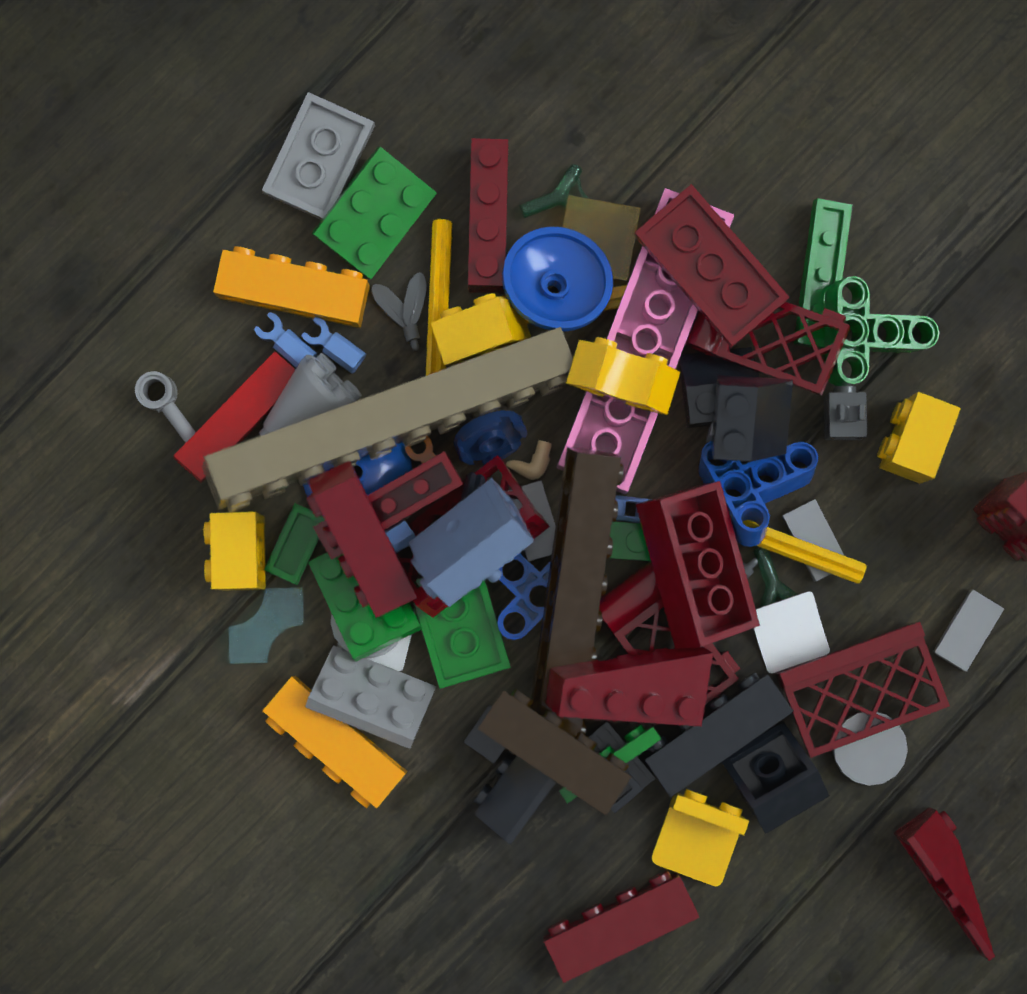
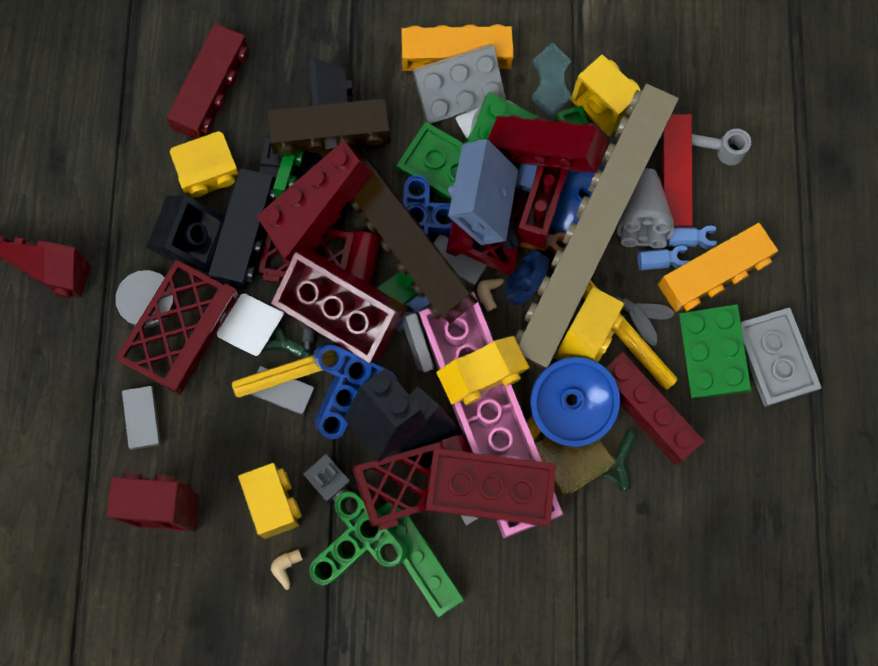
camera: 130 degrees right, 10 degrees down
none -> tan animal [271,549,303,590]
none -> light grey tile [401,311,434,372]

